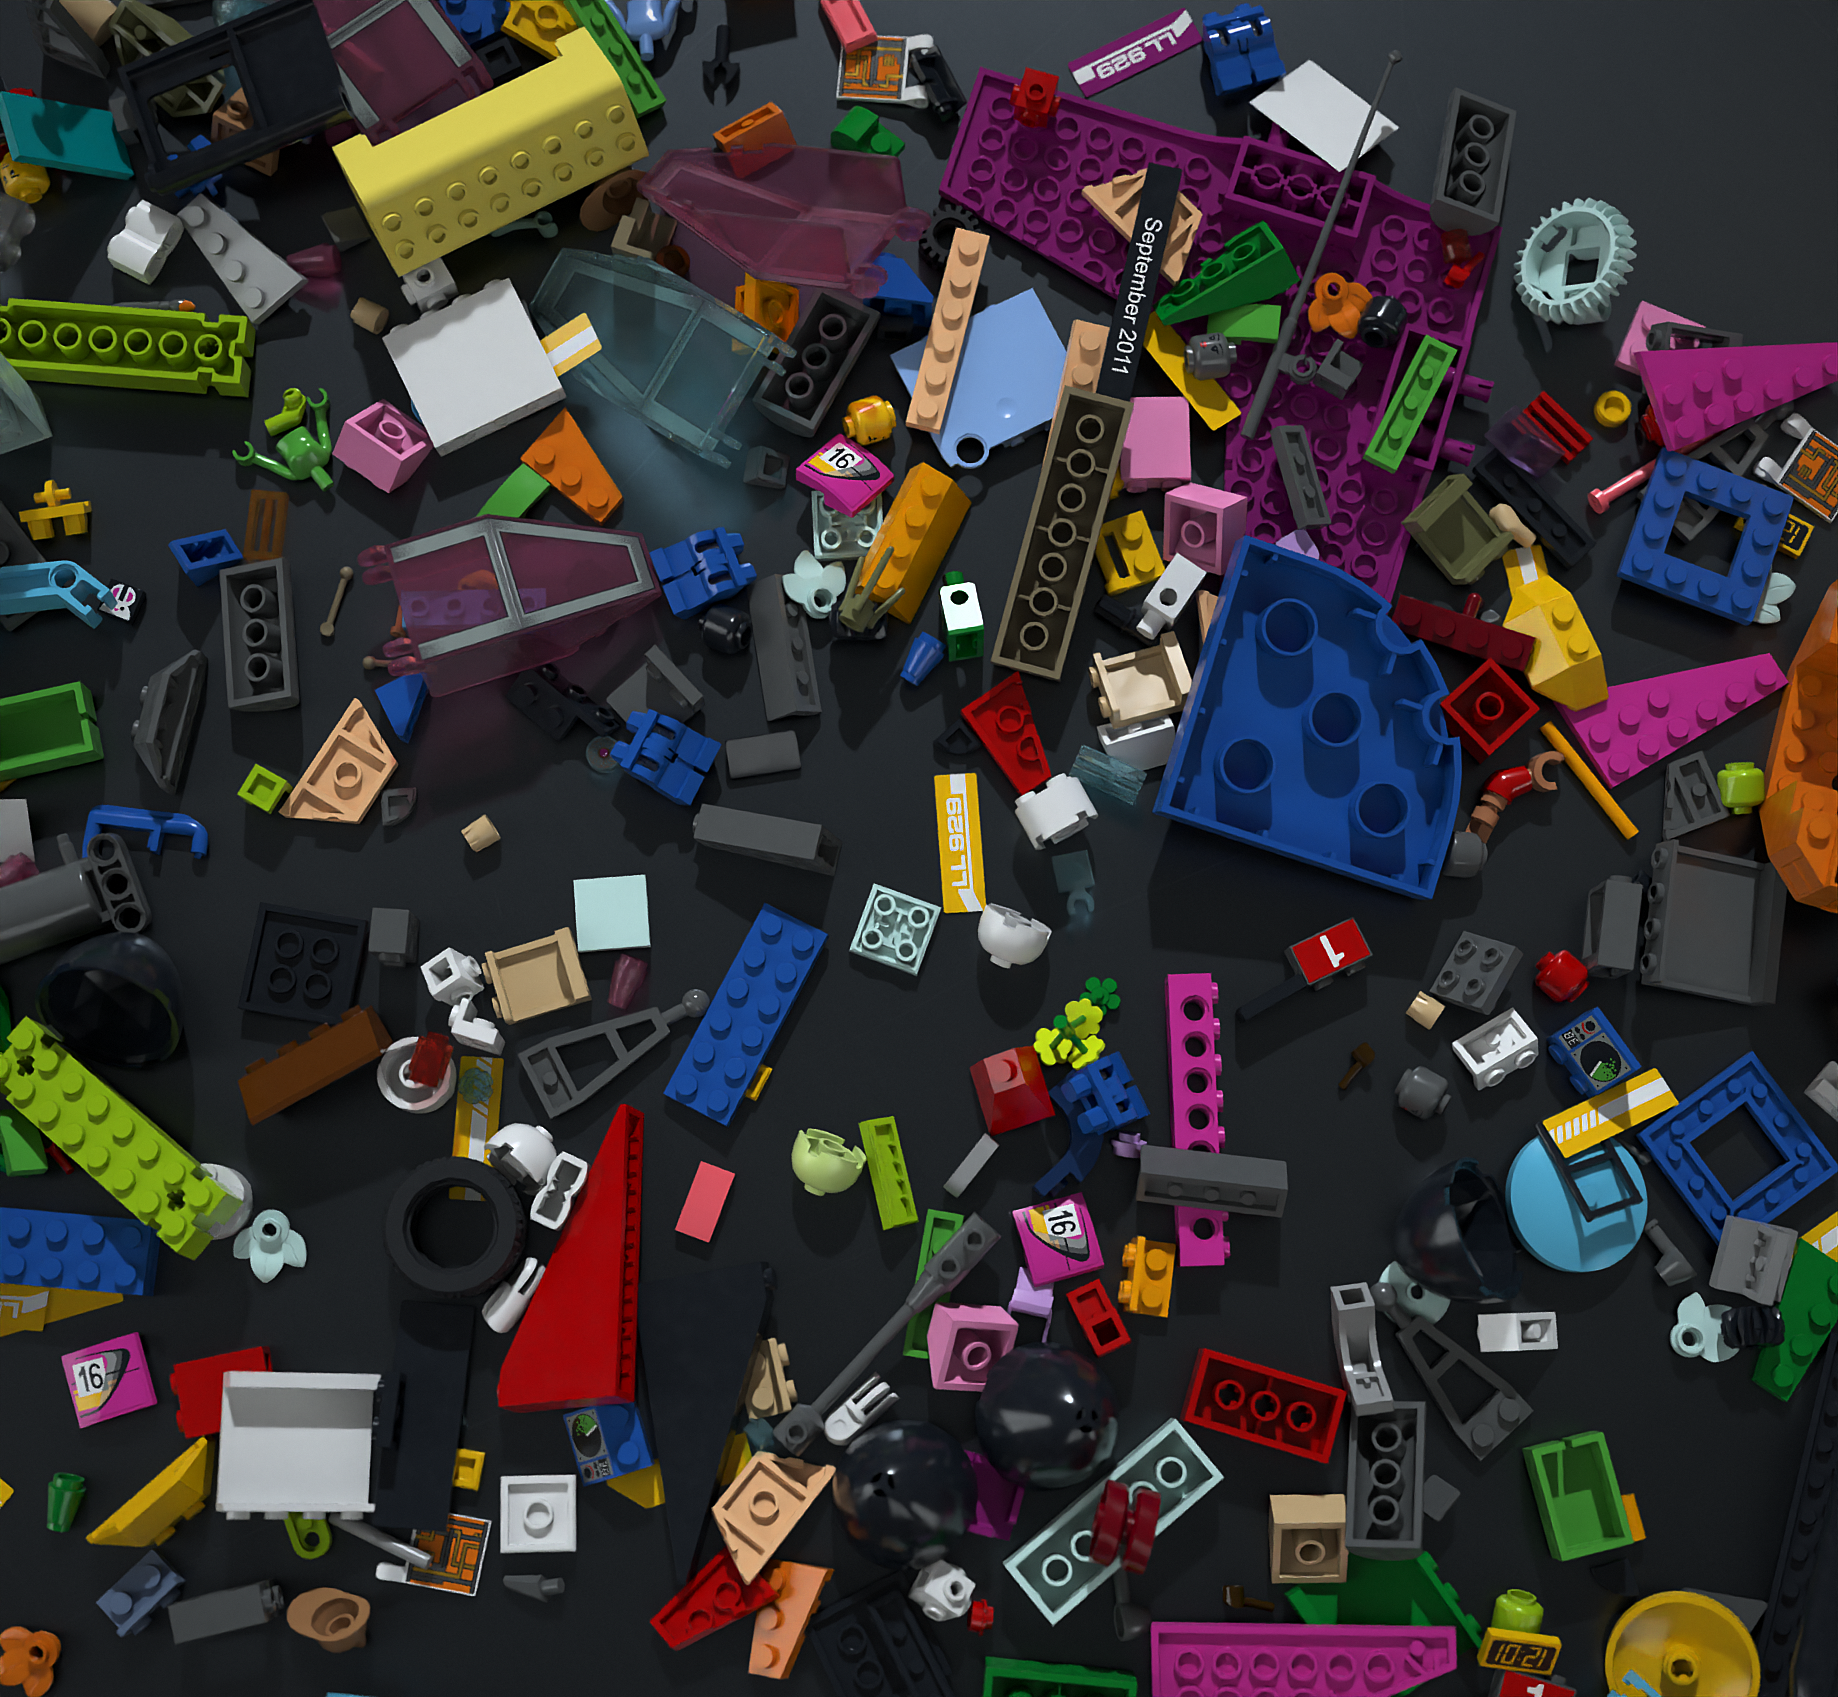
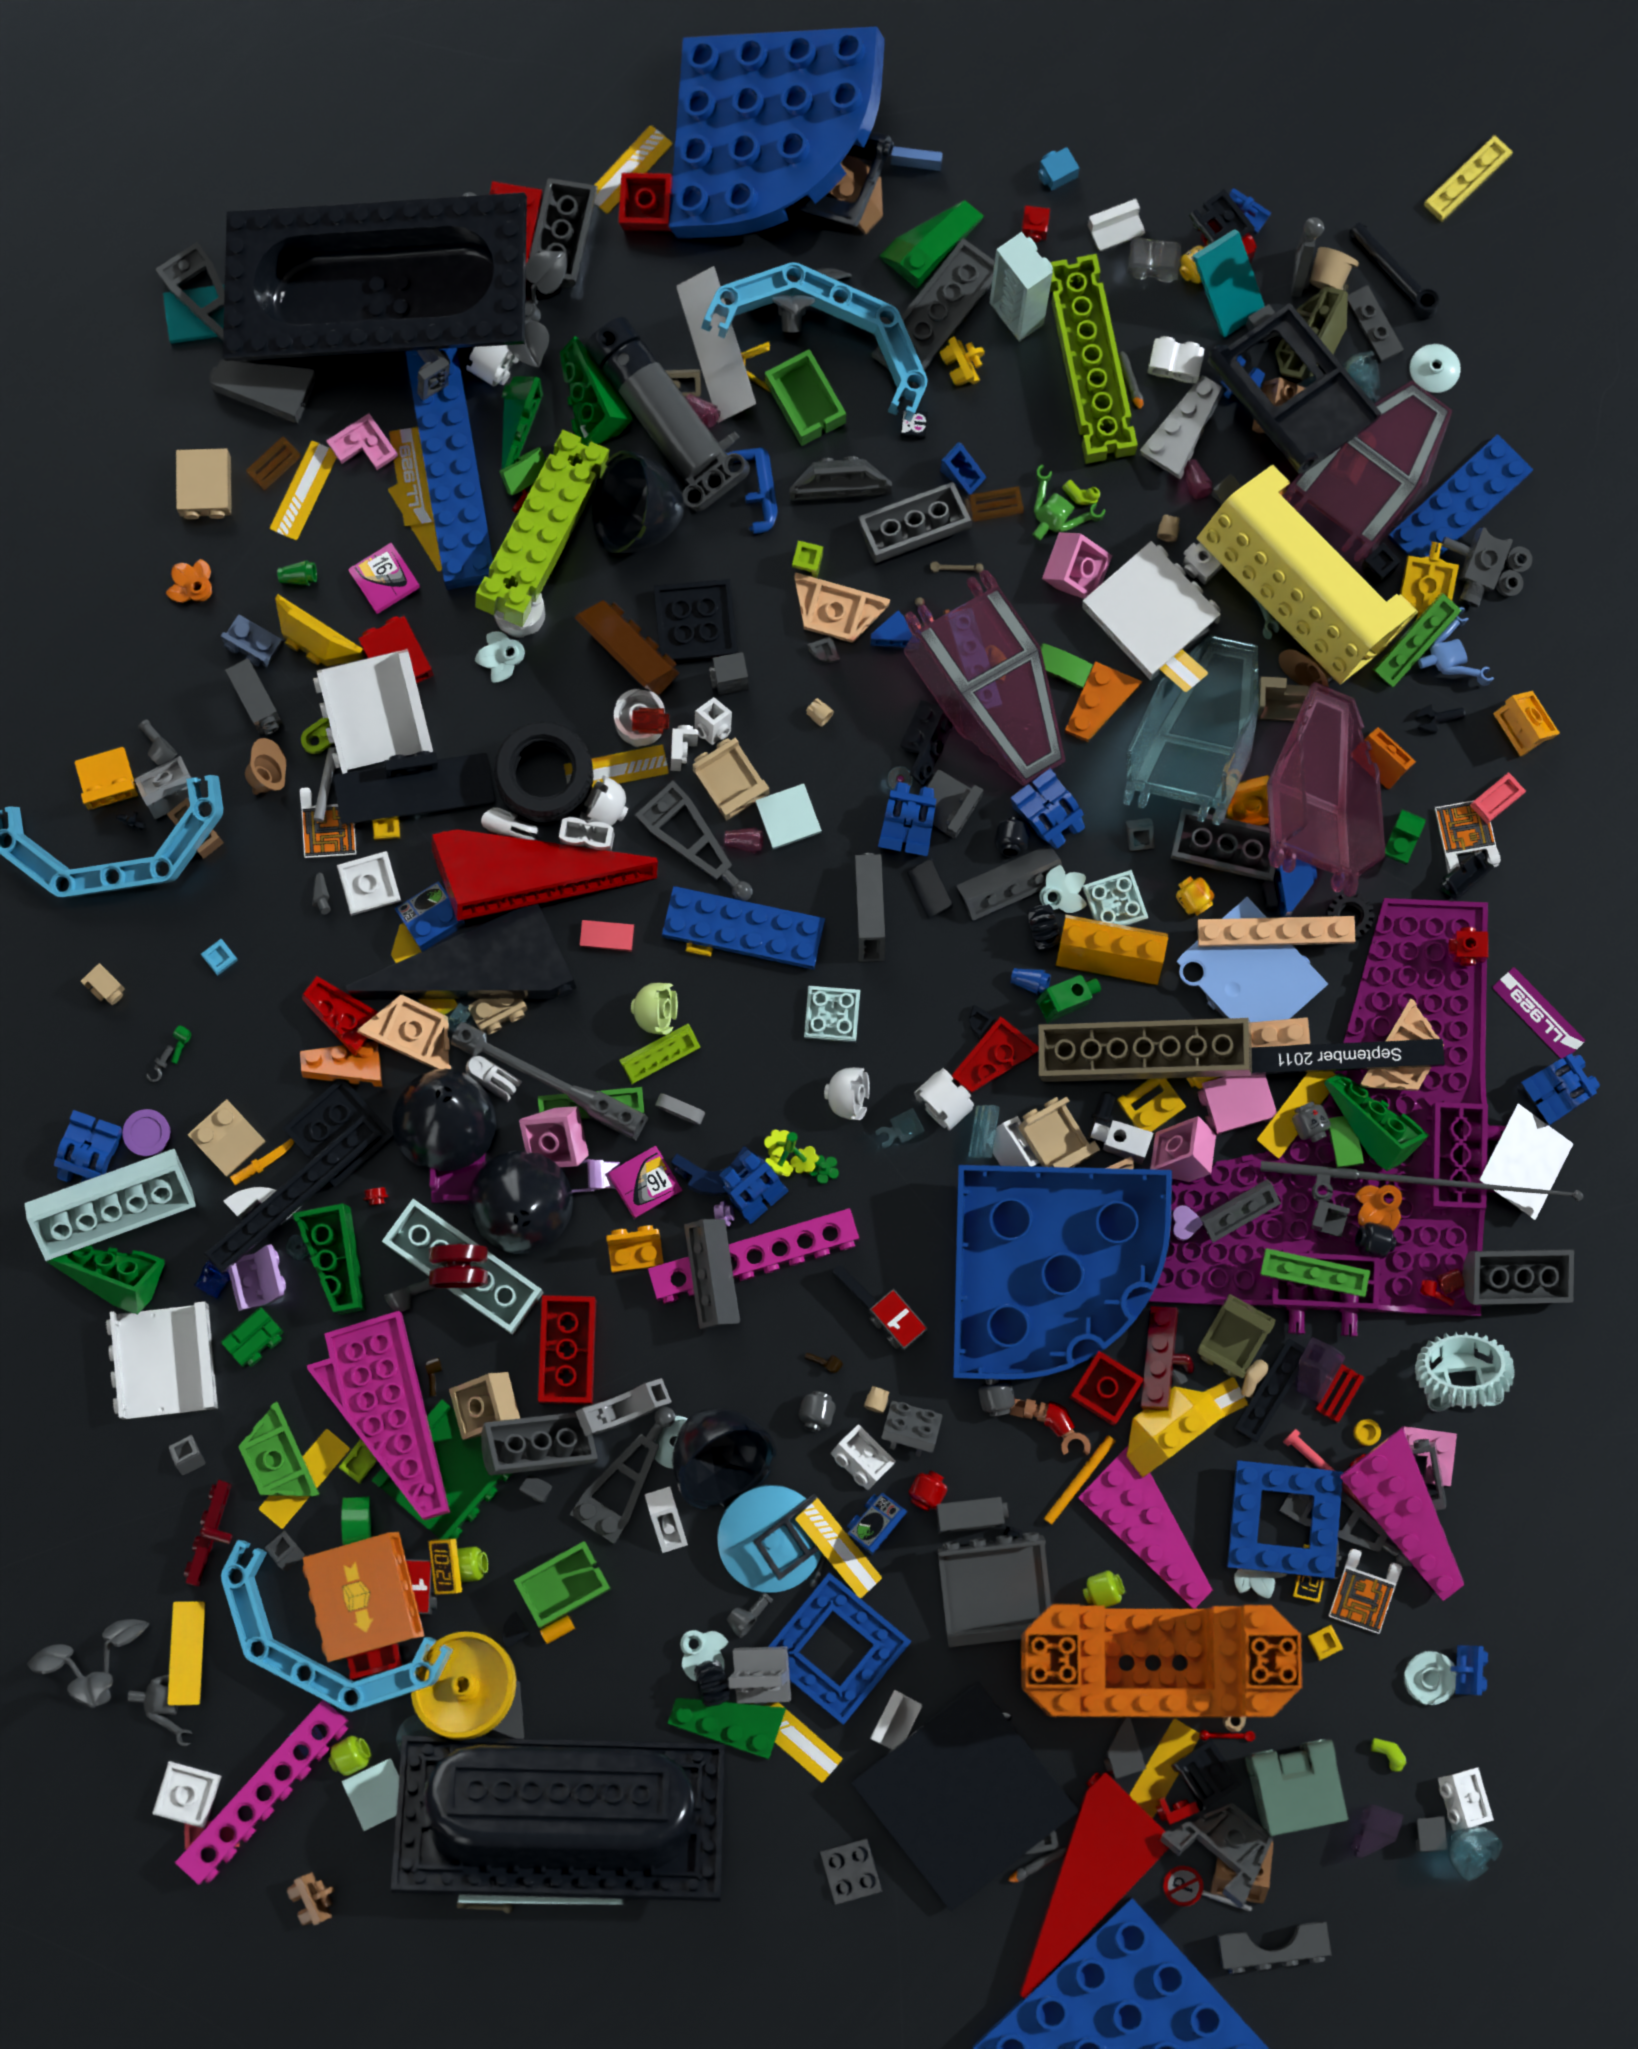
camera: 80 degrees right, 0 degrees up
clear light blue plate [458,1068,493,1104] -> none
reddish brown tile [655,244,690,282] -> none
dark pink slope [796,433,895,518] -> none
olive plant [838,546,905,632] -> none
white brick [908,1559,976,1621] -> none
yellow sticker [934,773,986,913] -> none
red slope [969,1046,1055,1137] -> none
red brick [1066,1279,1131,1359] -> none
dark grey wing [1662,751,1730,842] -> none

